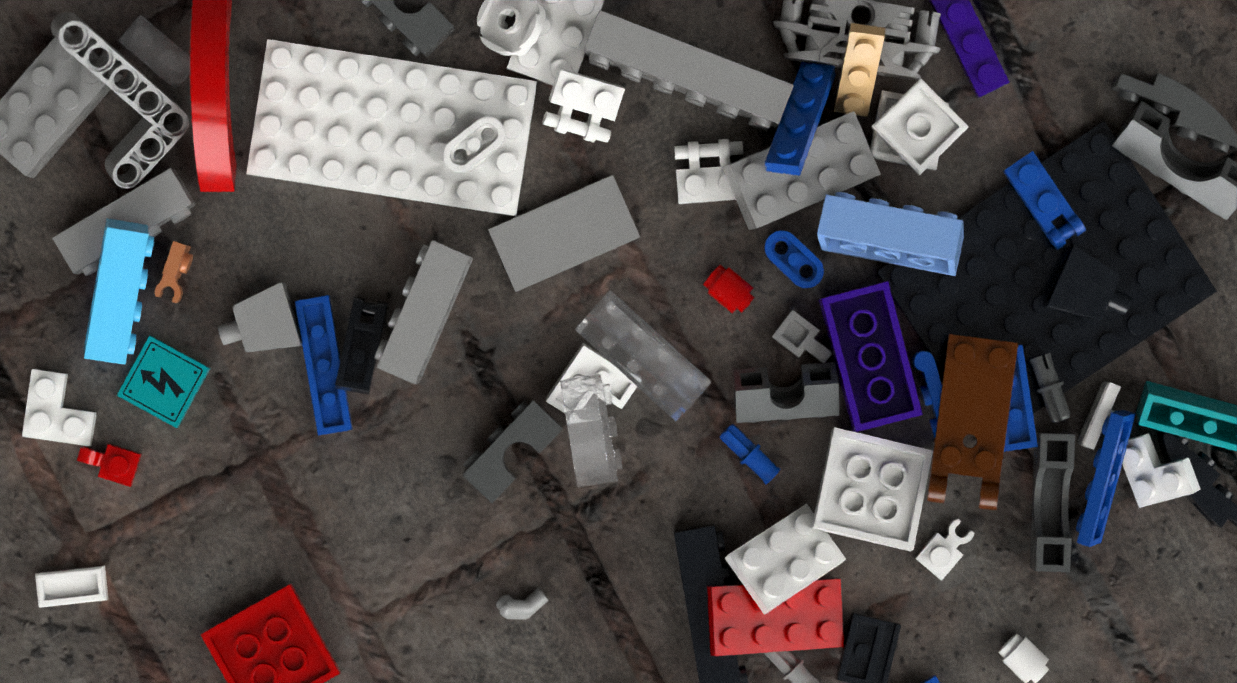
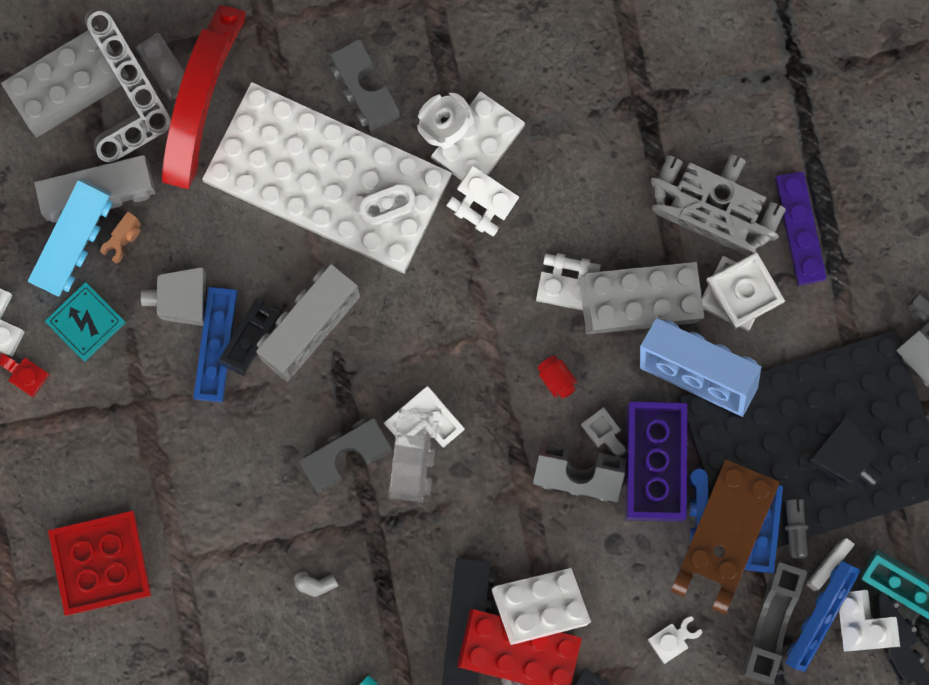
camera: 20 degrees right, 10 degrees down
light grey tile [488,175,640,292] -> none
clear brick [574,290,711,421] -> none
light grey brick [584,10,794,132] -> none
blue axle [720,424,781,484] -> none
blue plate [764,230,824,288] -> none
blue plate [765,62,836,176] -> none
white plate [812,427,933,551] -> none
tan plate [834,23,885,117] -> none
blue plate [1003,151,1086,250] -> none

